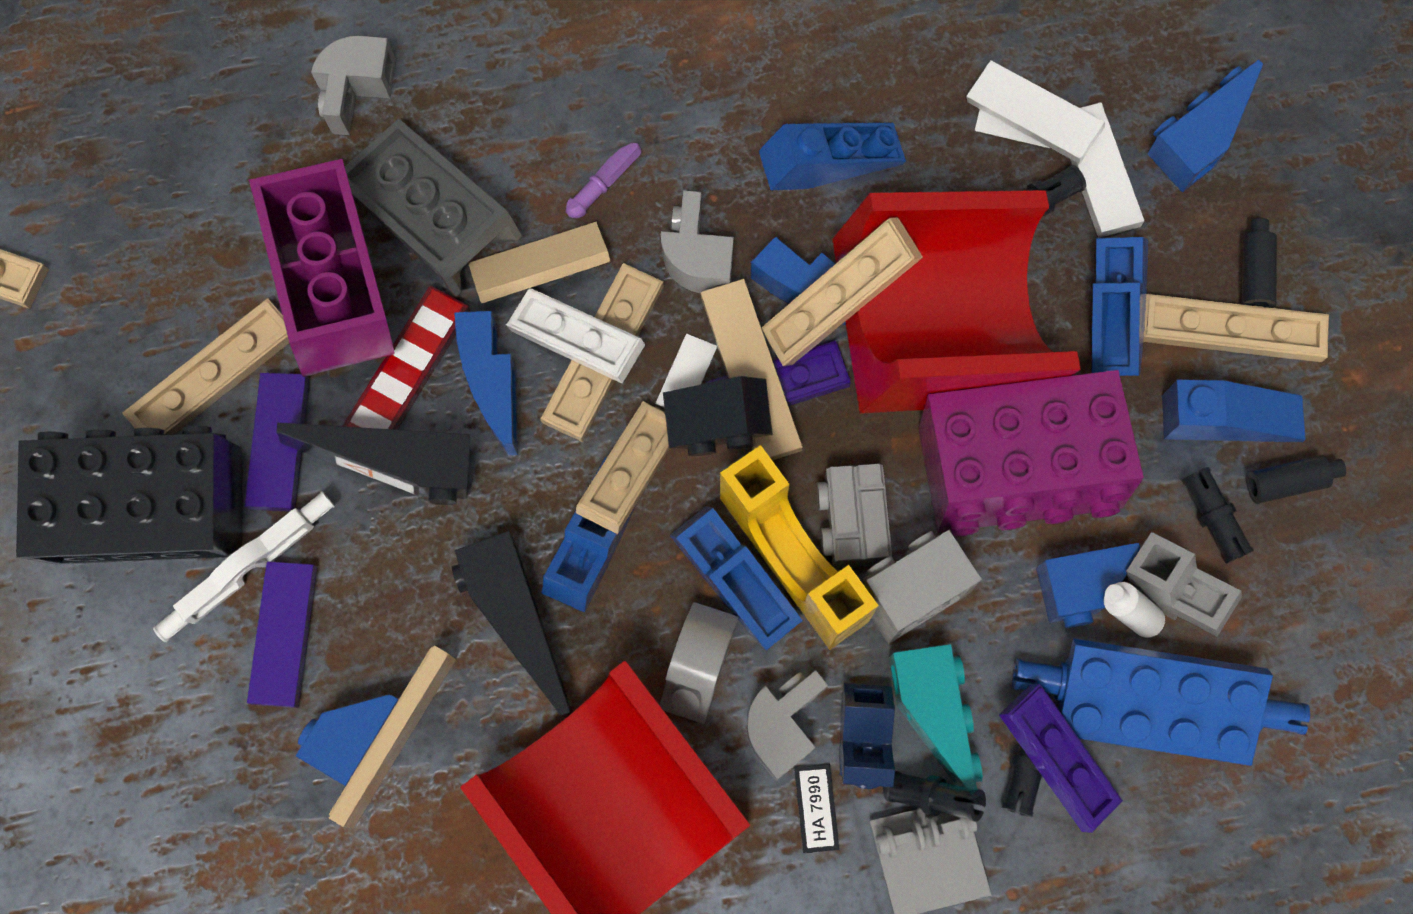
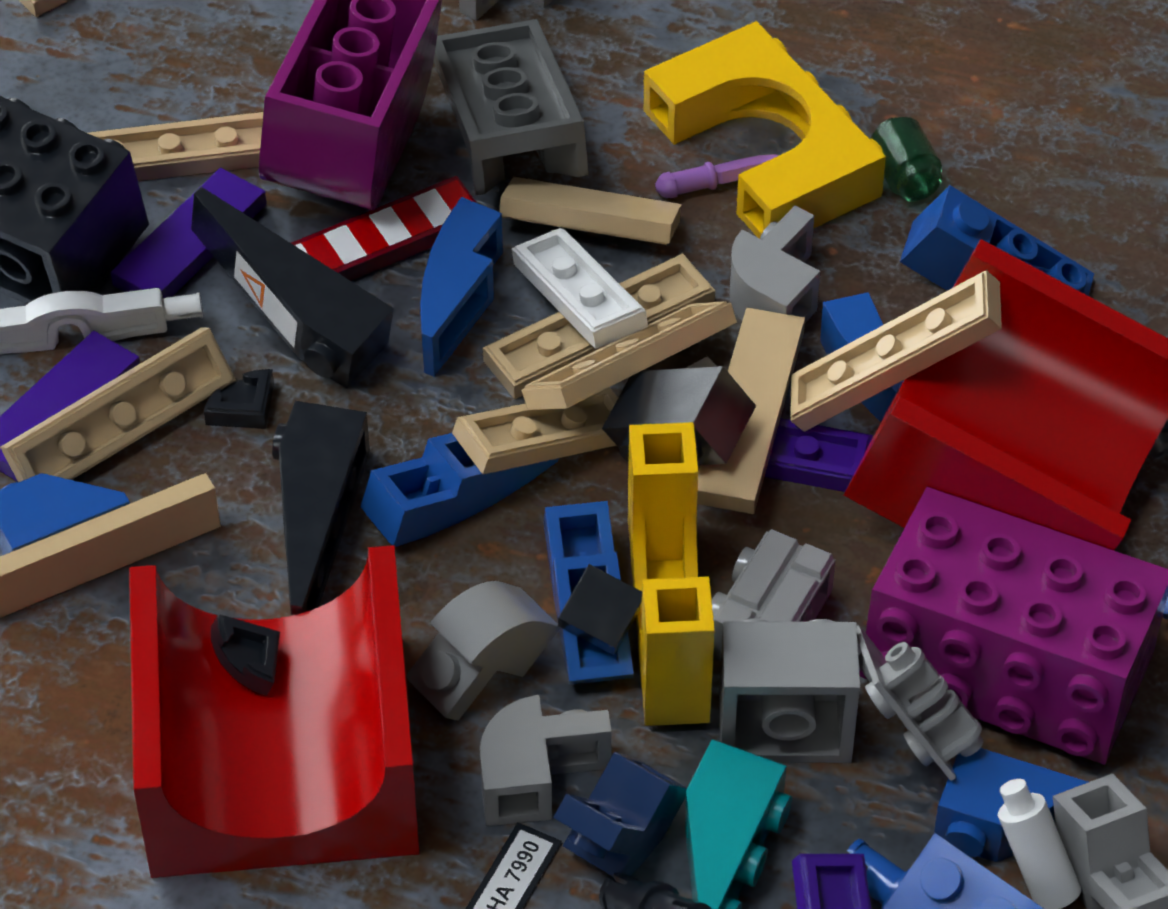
camera: 30 degrees right, 25 degrees down
none -> tan tile [0,327,236,482]
none -> black tile [204,369,274,429]
none -> black tile [210,614,280,696]
none -> tan tile [521,301,737,410]
none -> black tile [558,564,642,656]
none -> yellow arch [643,21,887,239]
none -> light grey hinge [857,625,984,781]
none -> clear green brick [870,117,942,202]

